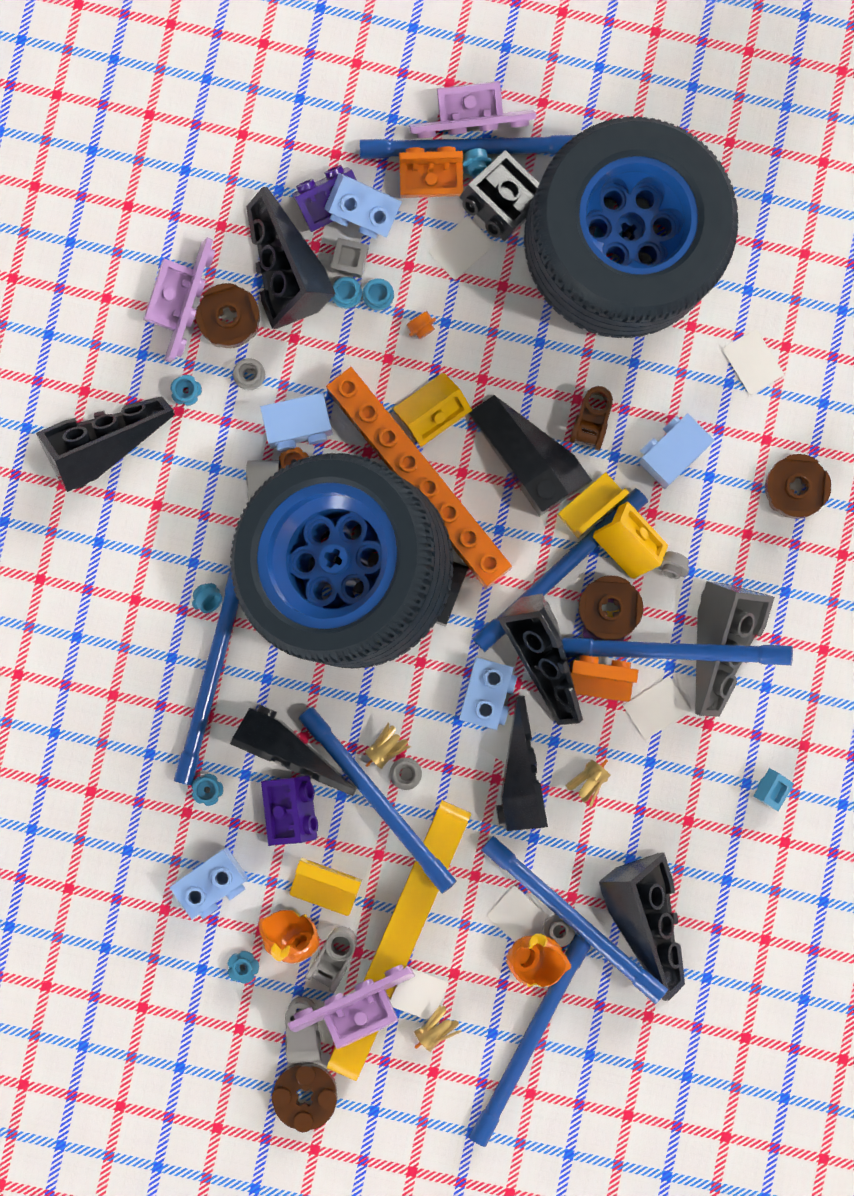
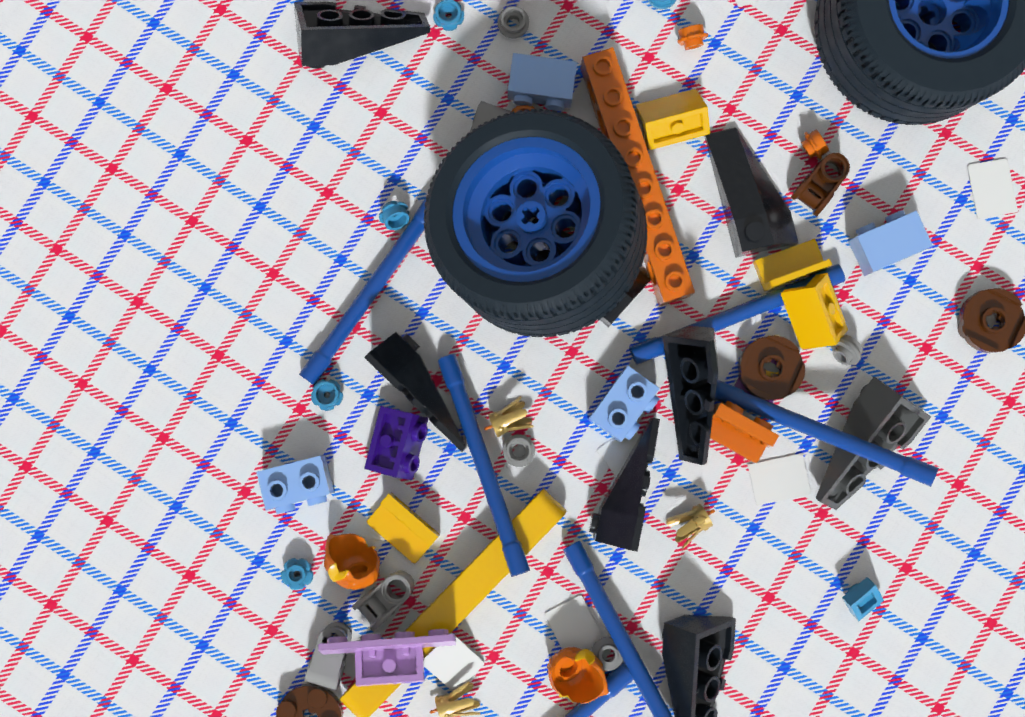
camera: 20 degrees right, 0 degrees up
none -> orange plate [801,129,829,160]

